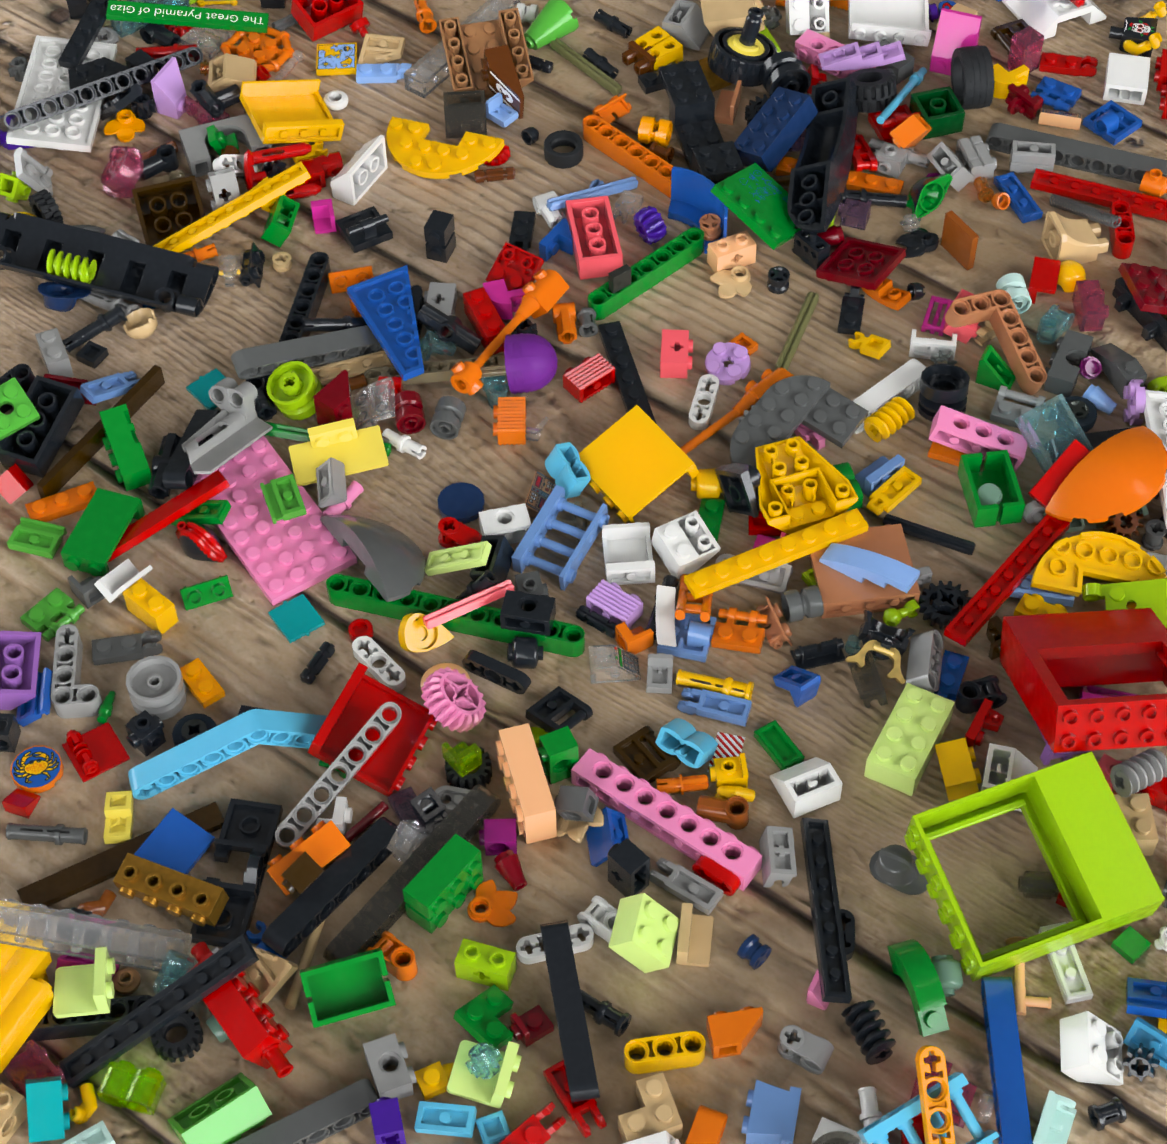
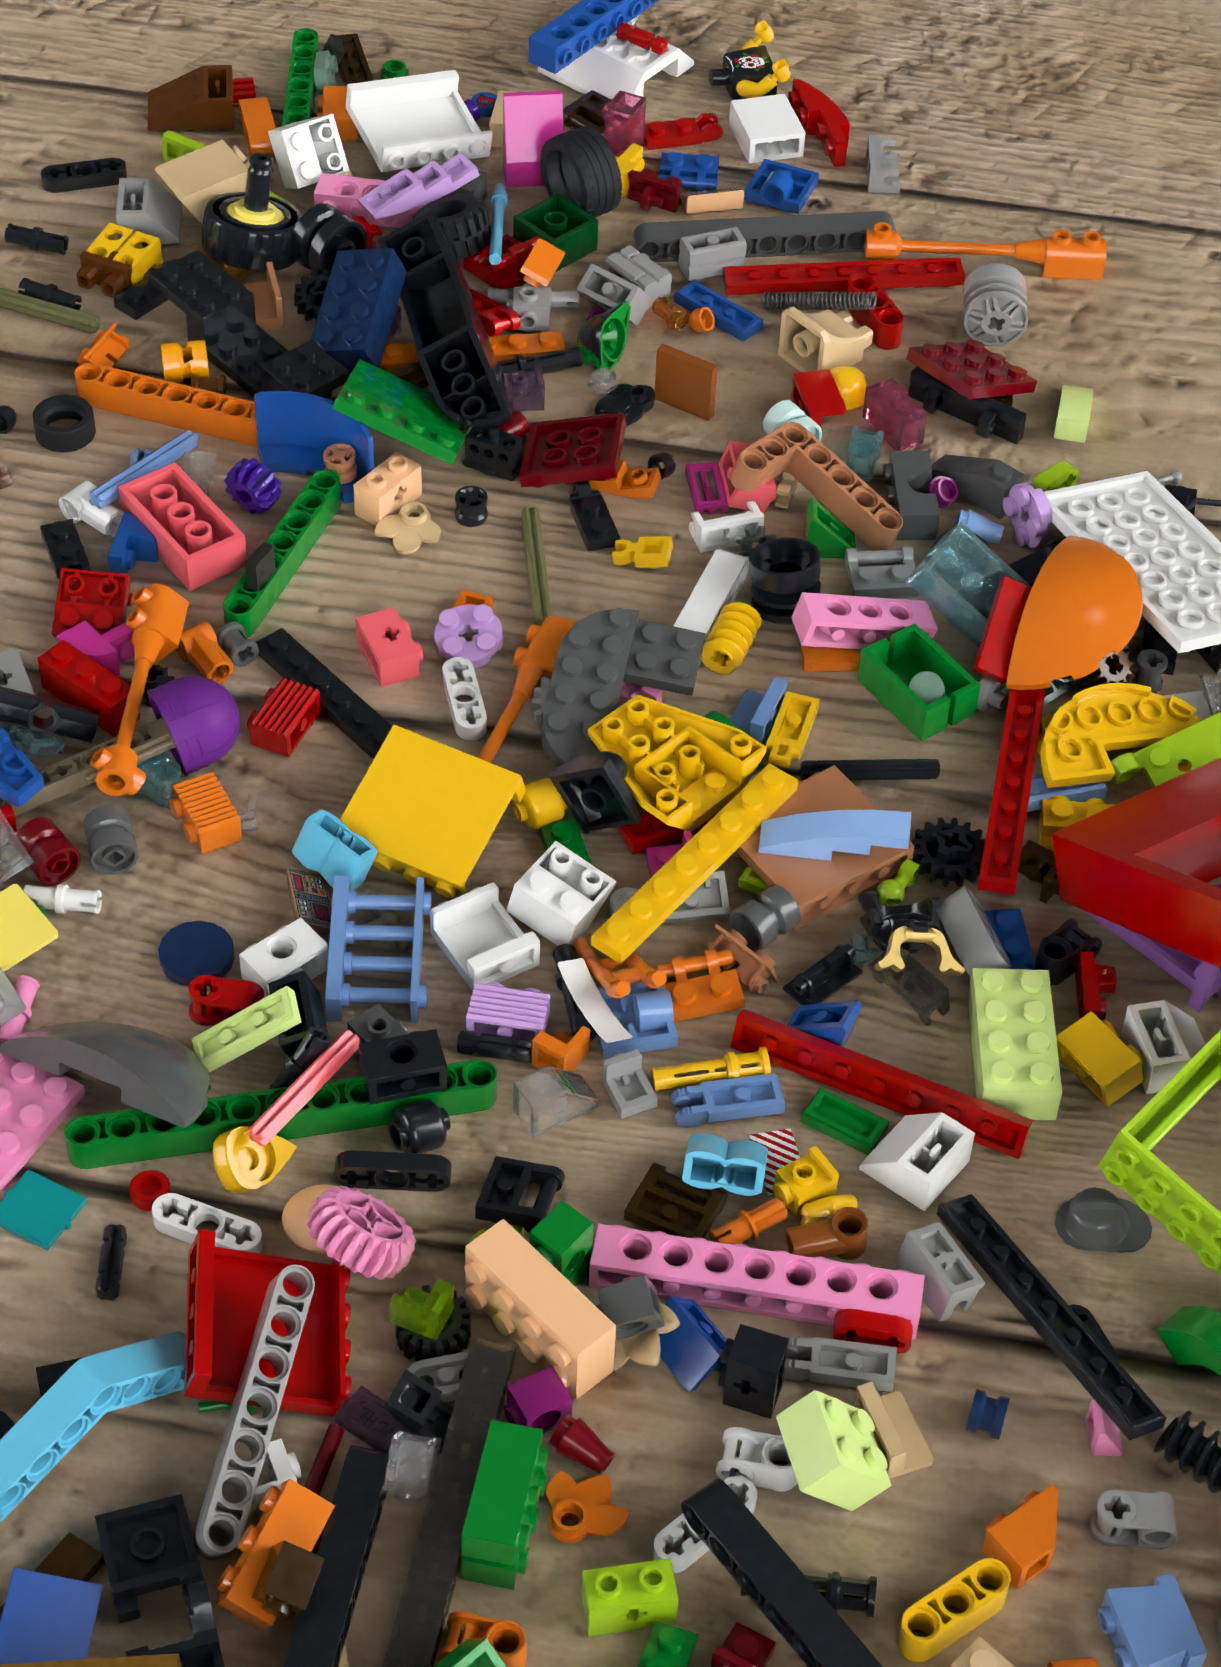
camera: 30 degrees left, 5 degrees down
none -> red plate [730,1009,1033,1159]

